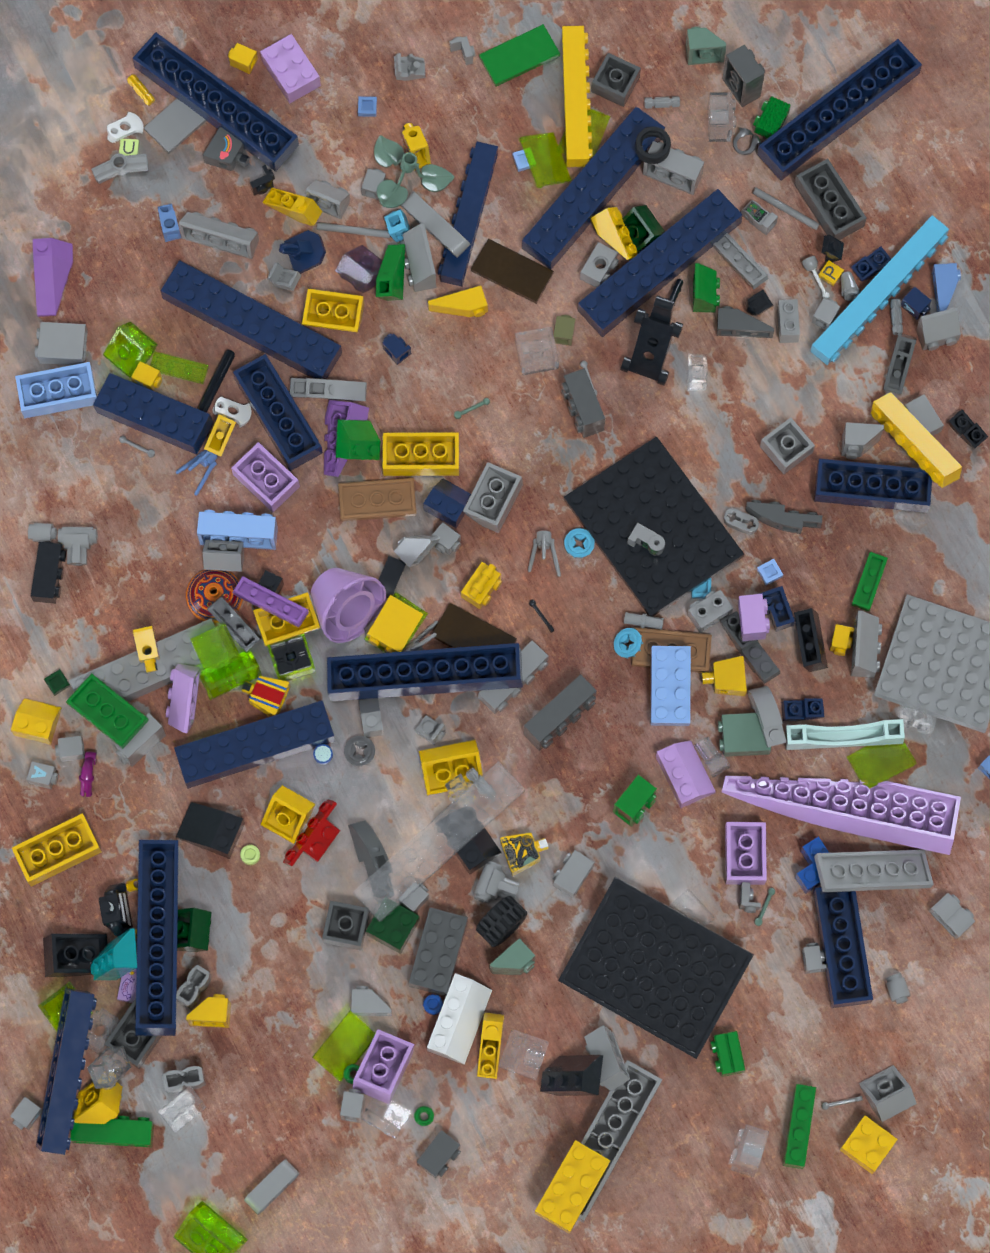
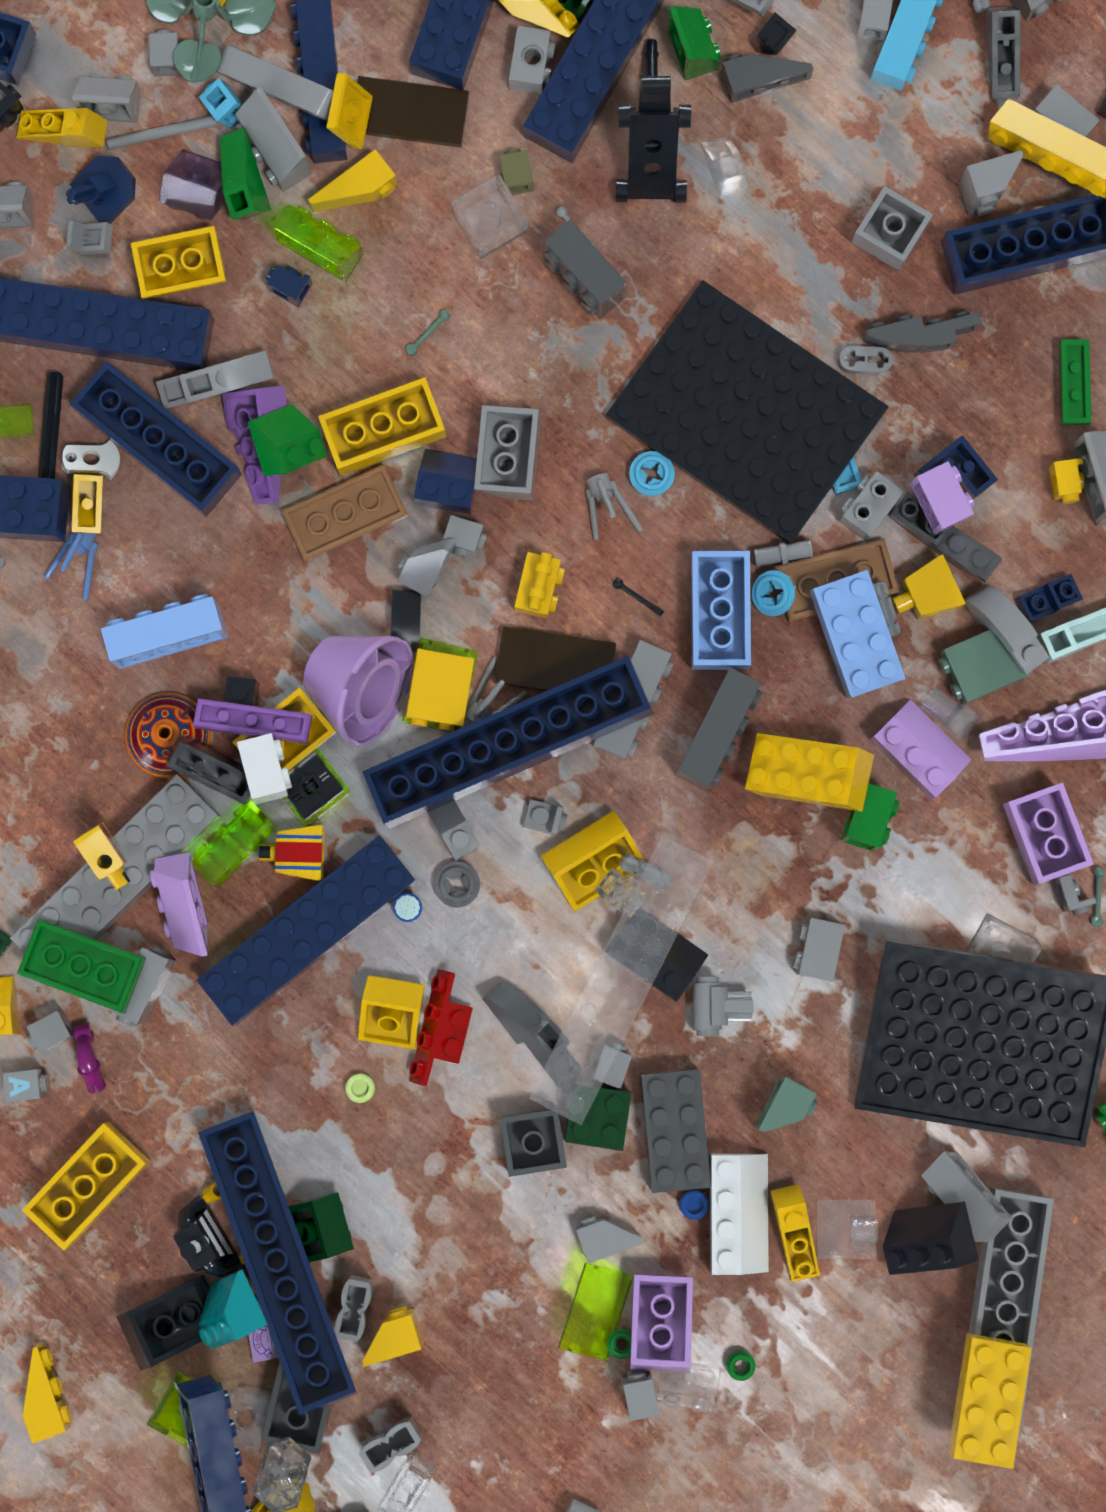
camera: 20 degrees left, 10 degrees up
black slope [176,802,245,859] -> none
clear neon green slope [190,623,241,674] -> none
light grey brick [203,540,244,572] -> none
lavender brick [231,442,300,513] -> none
dark grey brick [417,1130,461,1179] -> none
black tyre [476,896,528,947] -> none
torso [500,833,549,876] -> none
light grey leg [627,523,665,555] -> none
light blue plate [757,559,783,585] -> none
light grey brick [777,299,800,343] -> none
black brick [794,608,828,672] -> none
none -> white brick [237,733,292,805]
none -> clear neon green slope [268,204,364,282]
none -> yellow tile [326,73,373,149]
none -> light blue brick [691,551,751,670]
none -> yellow brick [745,733,874,812]
none -> light grey axle [873,581,901,637]

